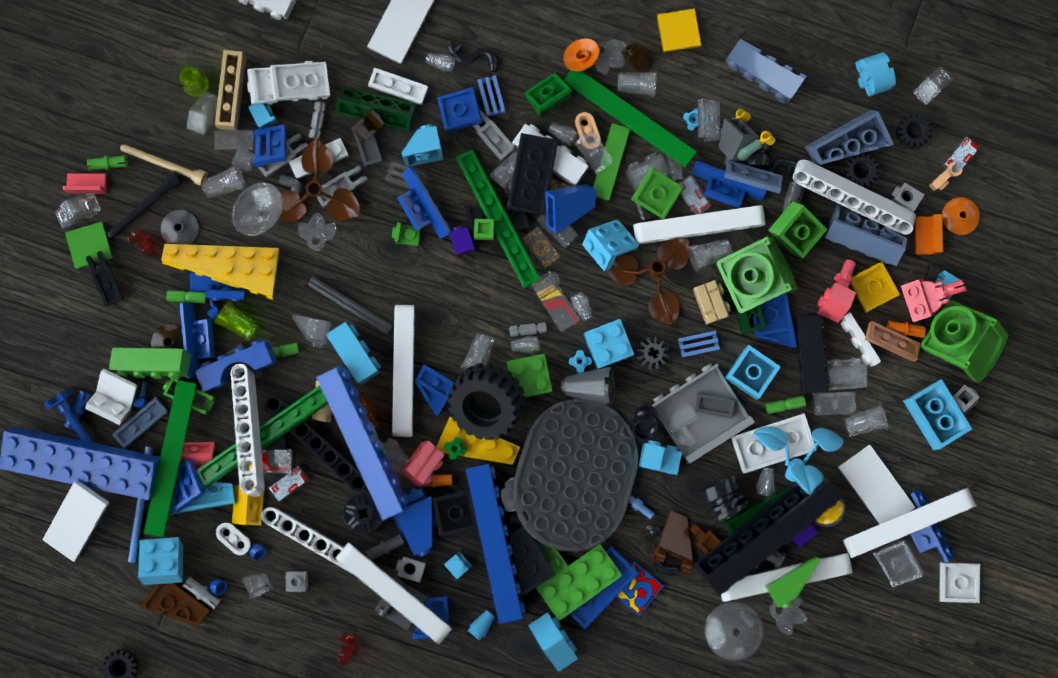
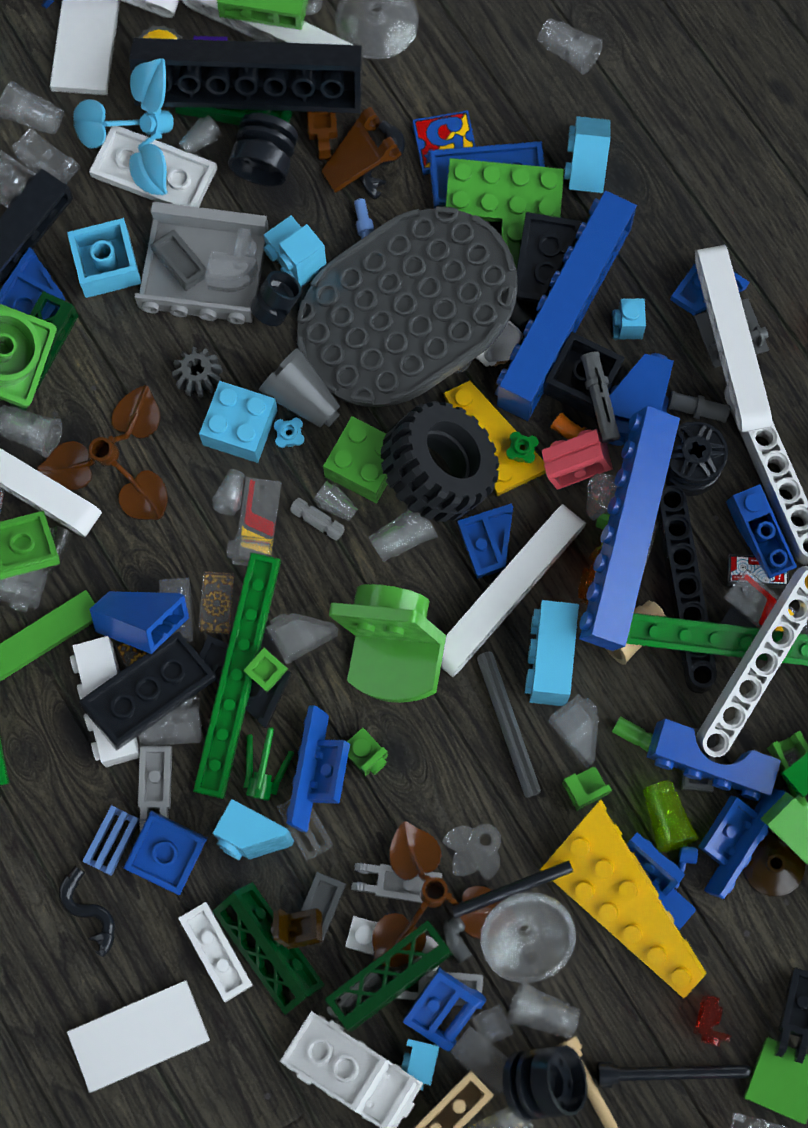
camera: 135 degrees left, 10 degrees down
dark grey dish [161,210,199,245] -> none
bright green piece [167,290,207,304] -> none
light grey brick [395,556,426,582] -> none
clear cone [426,52,455,73] -> none
dark purple brick [449,226,475,257] -> none
medium azure cone [468,610,495,640] -> none
green slope [524,73,572,118] -> none
clear cone [548,122,578,146] -> none
light nougat plate [575,112,600,150] -> none
clear hinge [575,130,614,174] -> none
medium azure bracket [582,220,639,271] -> none
medium blue tile [678,331,720,358] -> none
tan brick [693,280,731,325] -> none
bright green piece [765,395,806,414] -> none
none -> green plant [243,727,294,801]
none -> clear slope [266,613,339,665]
none -> dark green fence [325,920,453,1032]
none -> bright green piece [329,584,446,703]
none -> black bar [451,860,573,919]
none -> black wheel [502,1045,588,1121]
none -> bright green panel [562,767,612,810]
none -> dark grey pin [581,352,621,443]
none -> blue slope [726,484,797,579]

